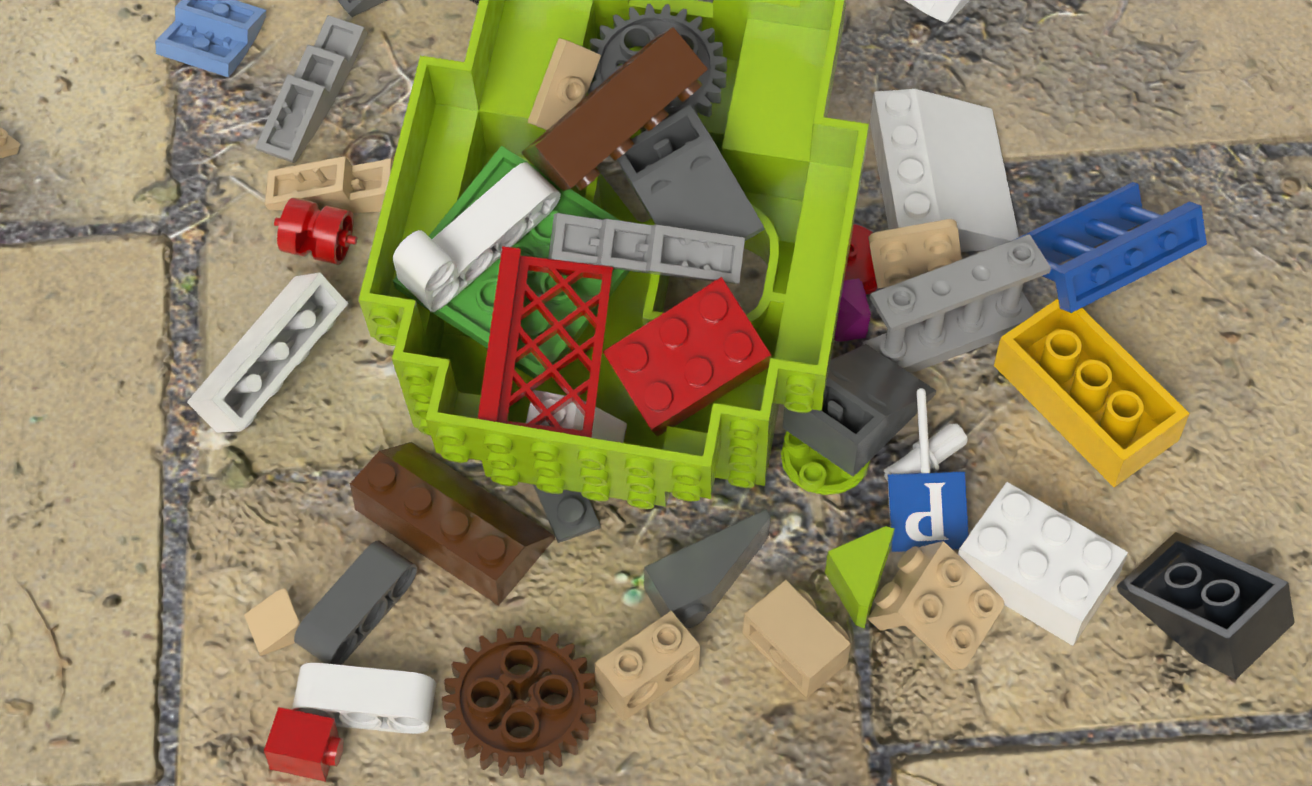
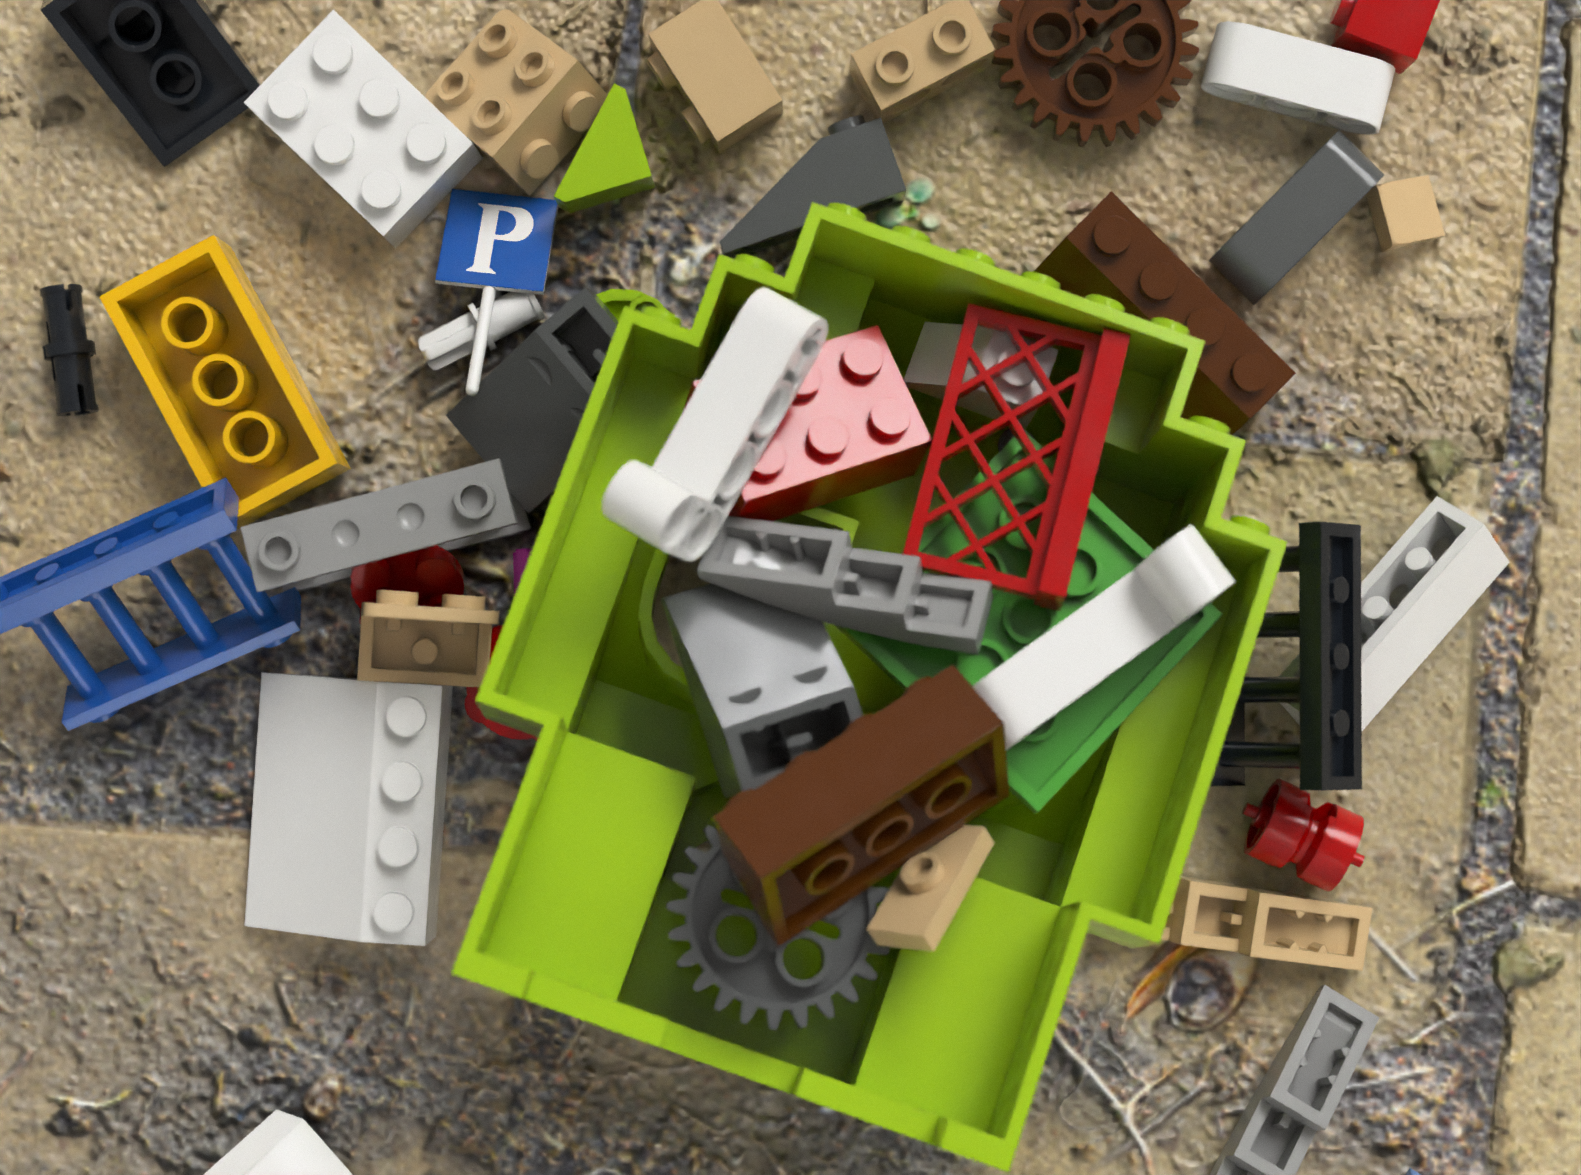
camera: 170 degrees left, 30 degrees up
none -> black pin [40,284,99,417]
none -> white beam [602,287,828,561]
none -> black fence [1210,521,1362,791]

